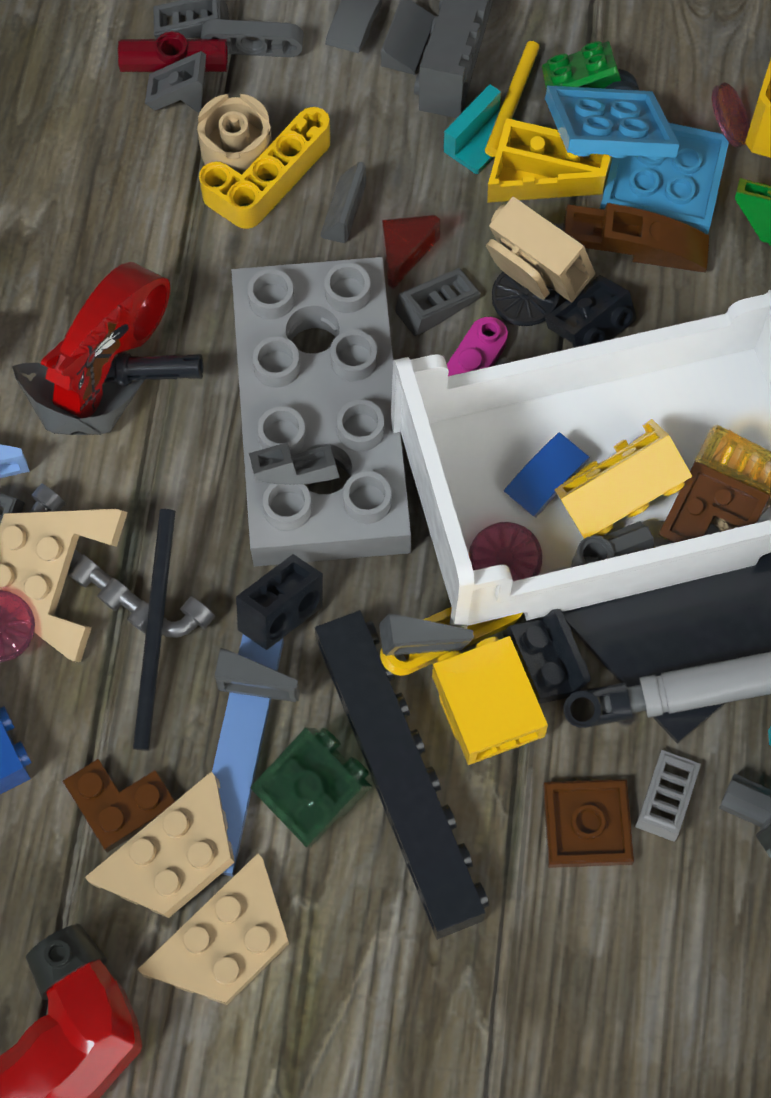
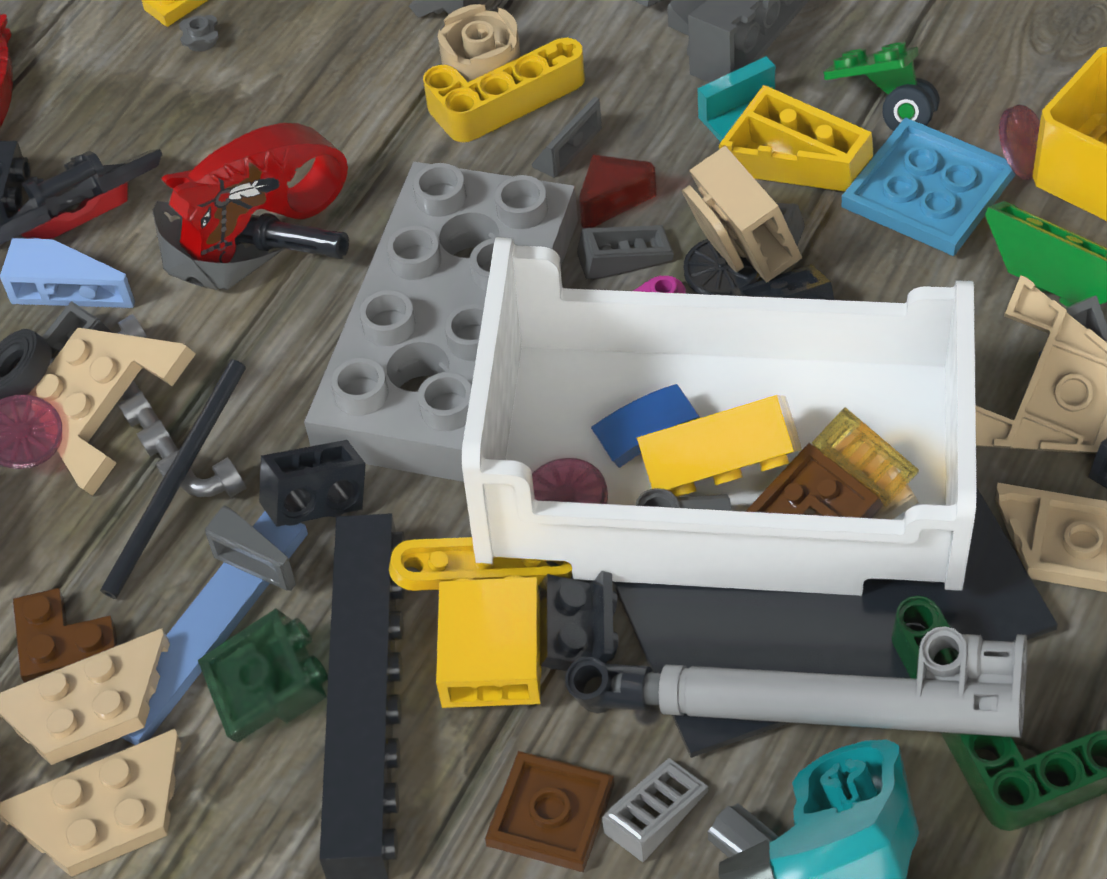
camera: 25 degrees right, 15 degrees down
dark grey slope [249,442,340,485] -> none
dark grey slope [379,614,474,656] -> none
yellow bar [485,41,540,157] -> none
dark azure plate [545,85,680,160] -> none
reddish brown slope [563,203,710,273] -> none

